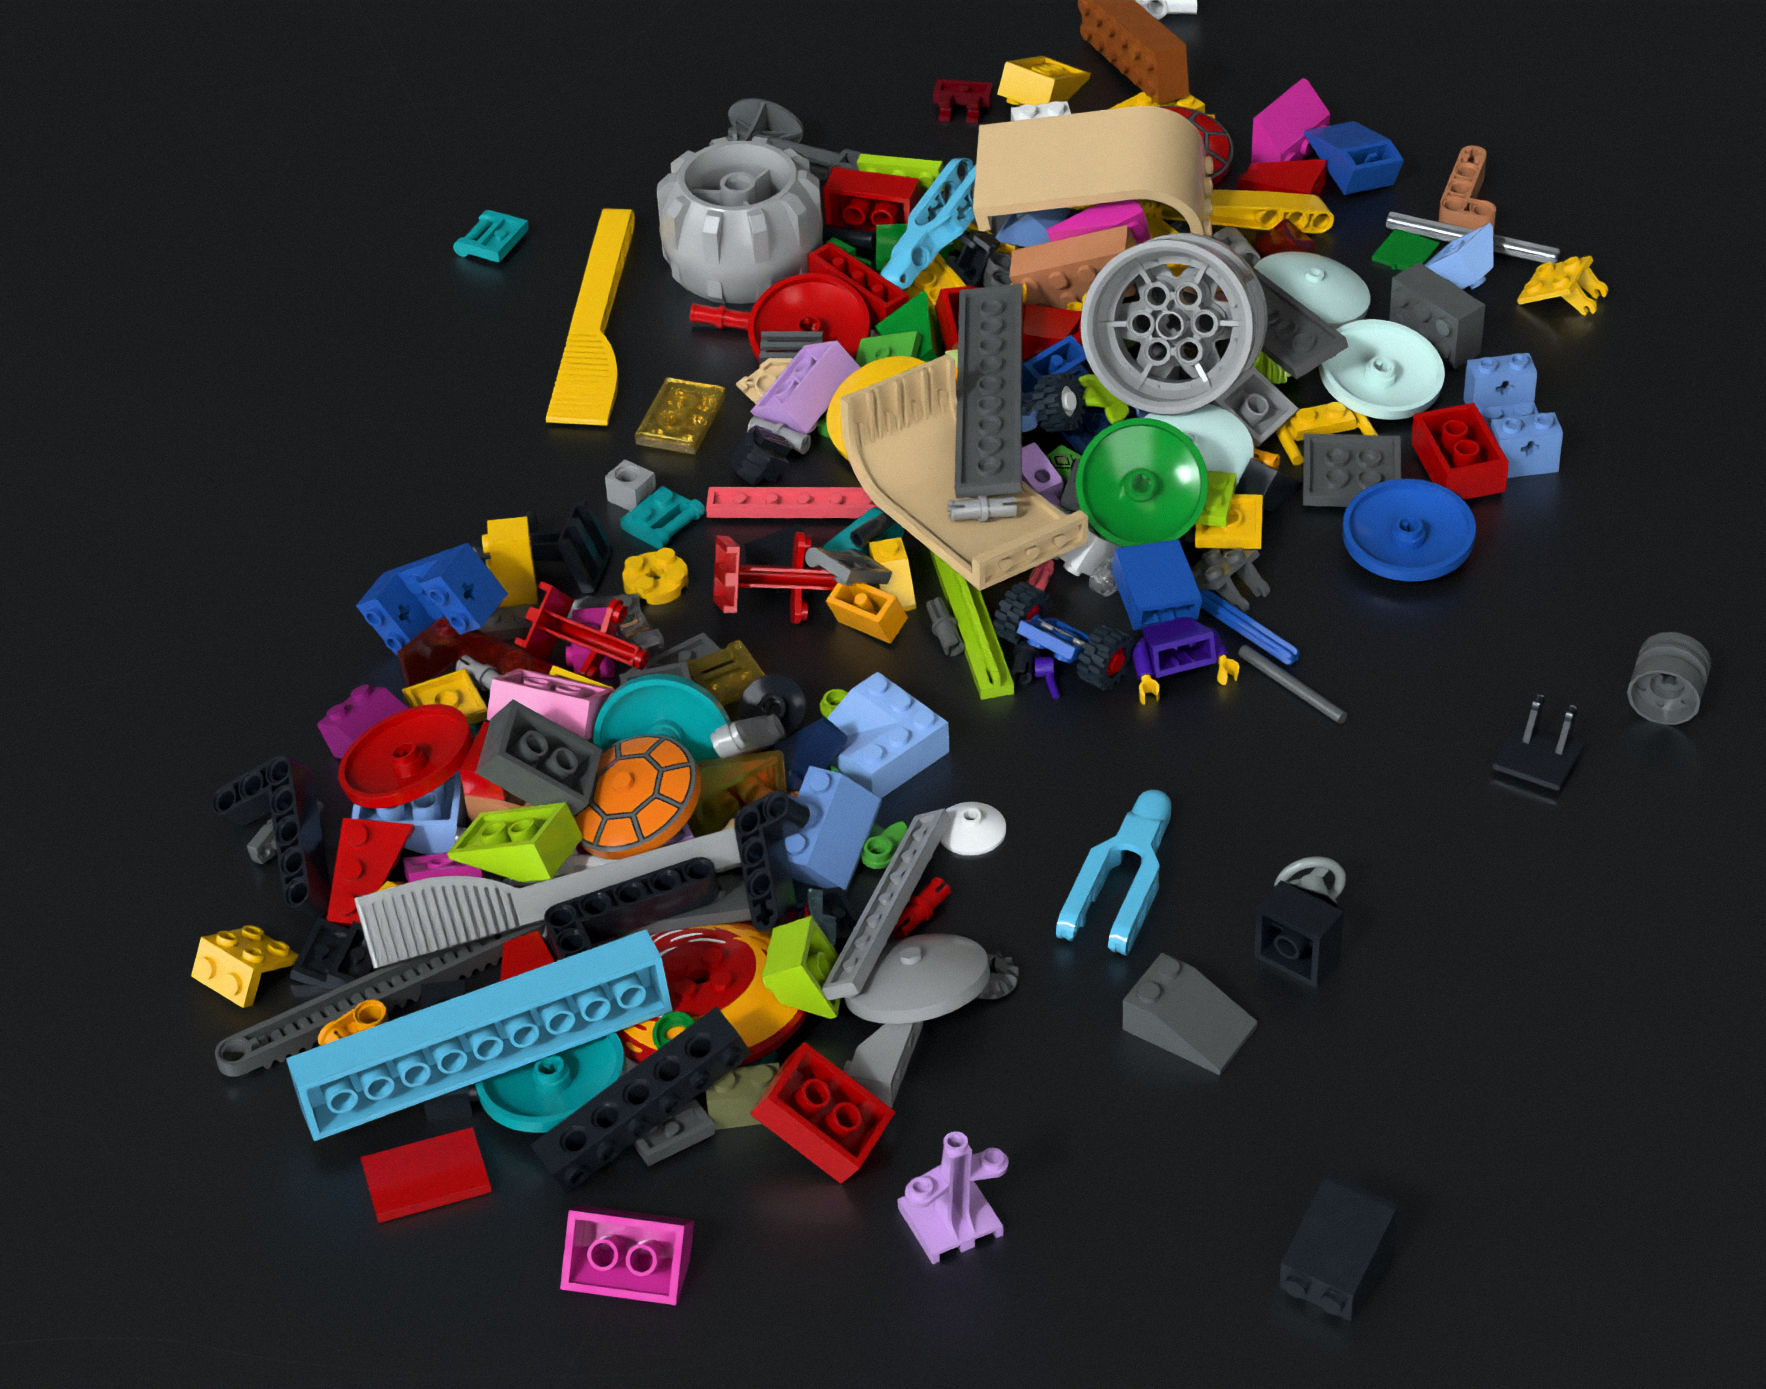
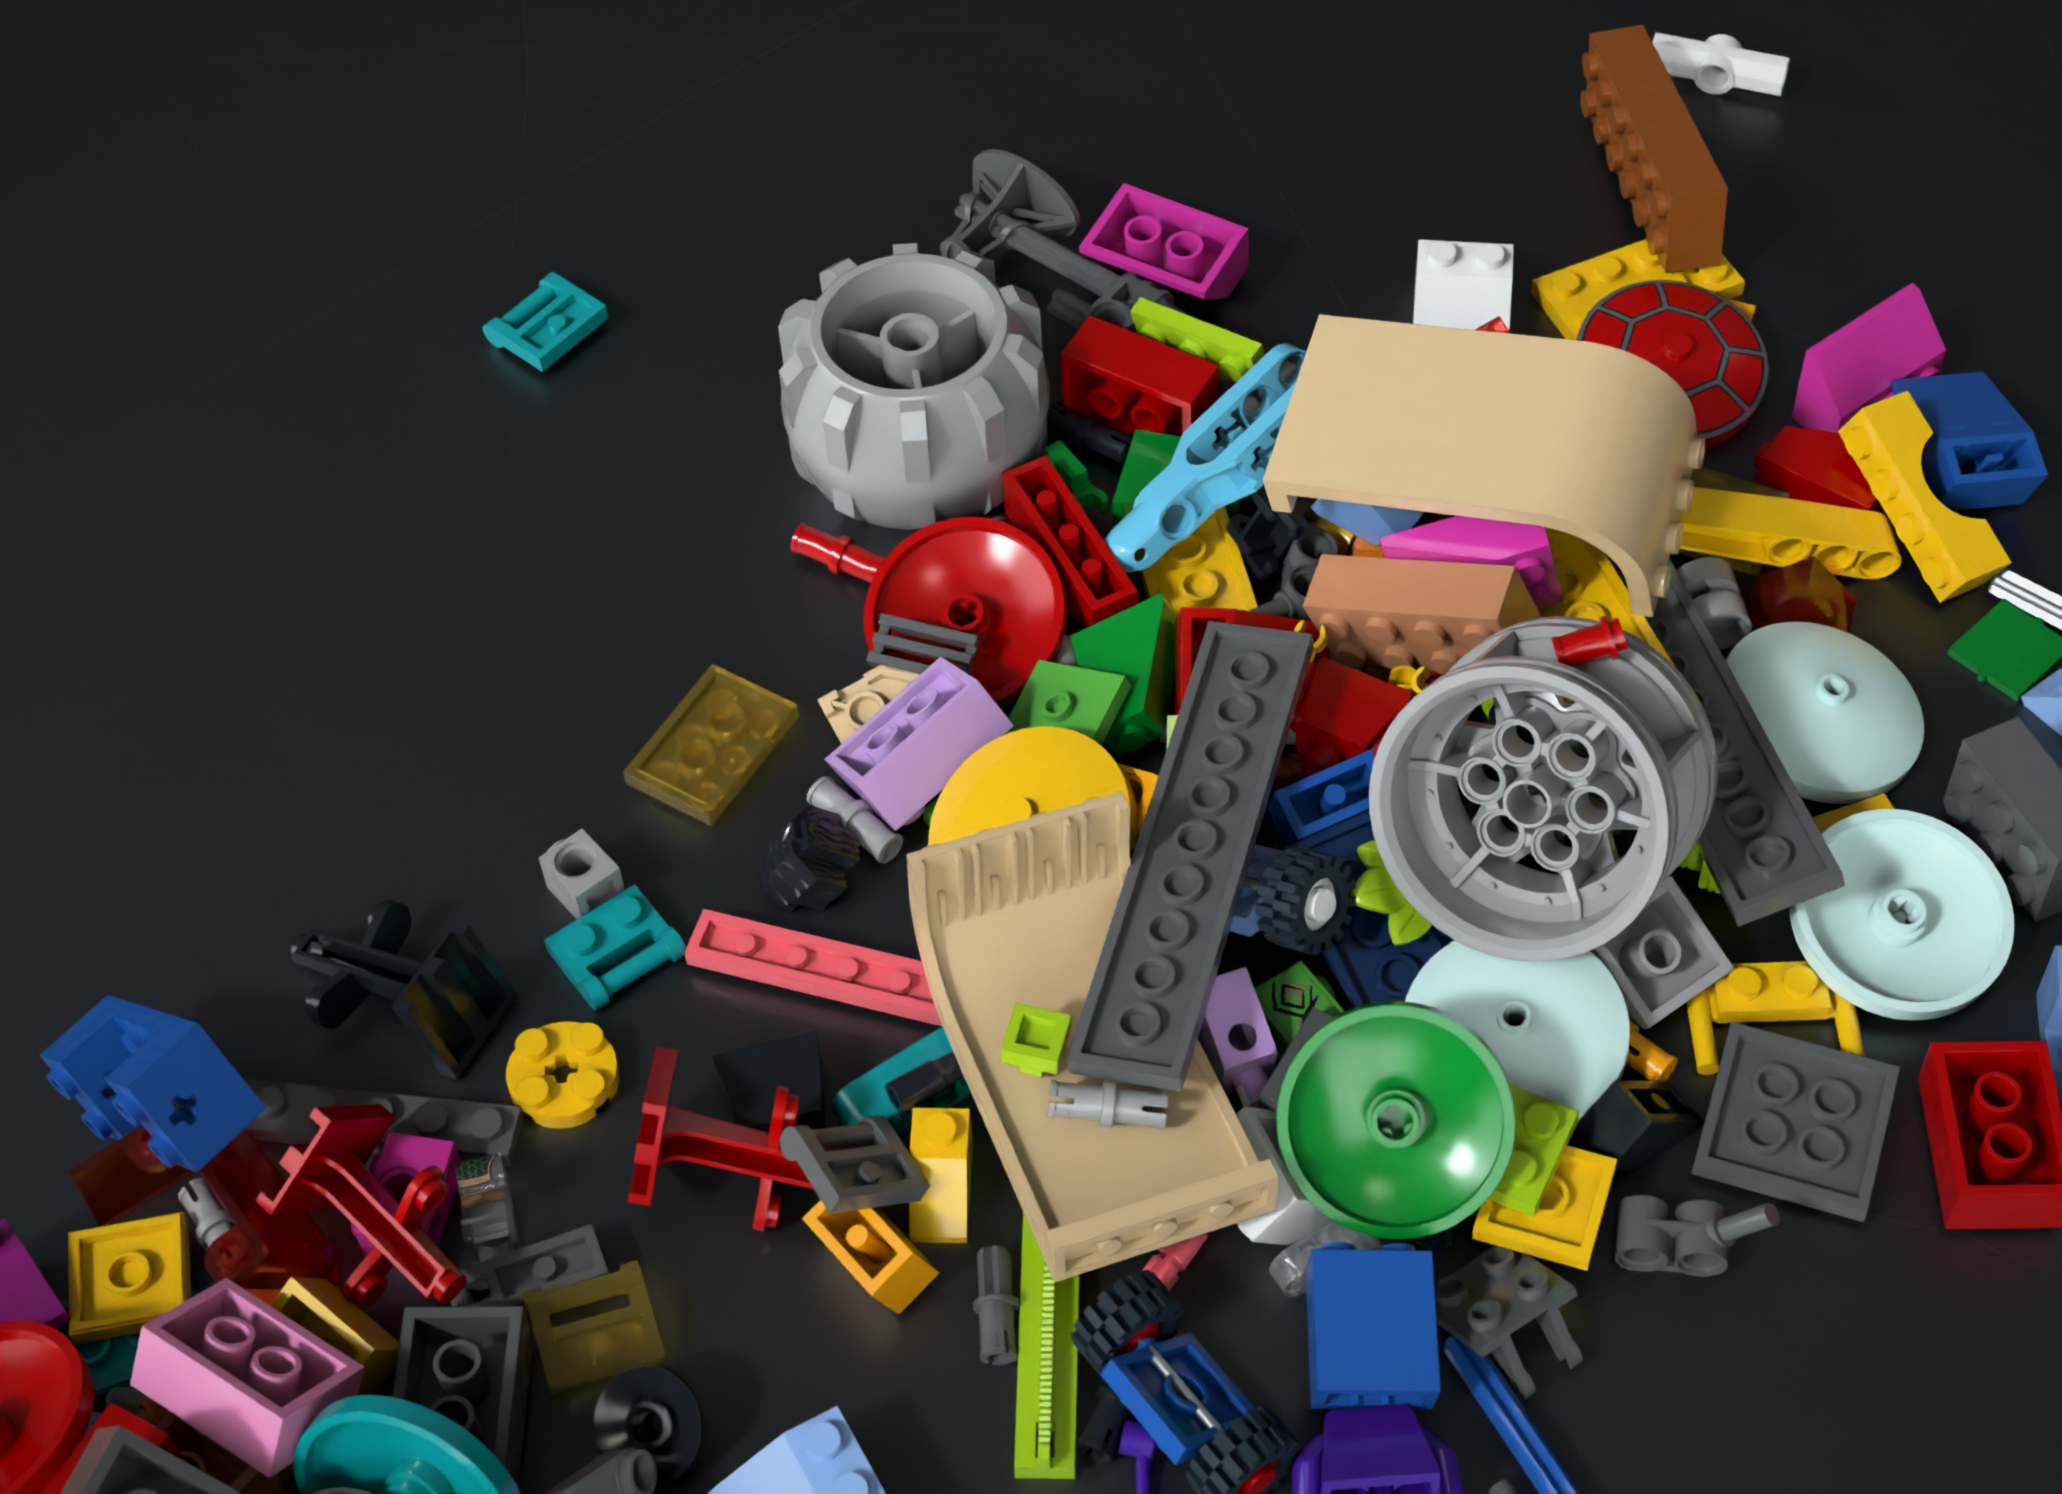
camera: 15 degrees right, 10 degrees up
yellow brick [482,516,538,608] -> none
yellow piece [546,208,635,426] -> none
lime plate [820,689,848,718] -> none
dark red plate [933,79,993,124] -> none
yellow slope [997,56,1091,106] -> none
blue dish [1342,479,1476,581] -> none
none -> lime tile [1001,1003,1071,1078]
none -> dark pink slope [1079,183,1249,300]
none -> red pin [1551,616,1628,667]
none -> dark grey beam [1615,1195,1780,1277]
none -> yellow arch [1838,391,2012,603]

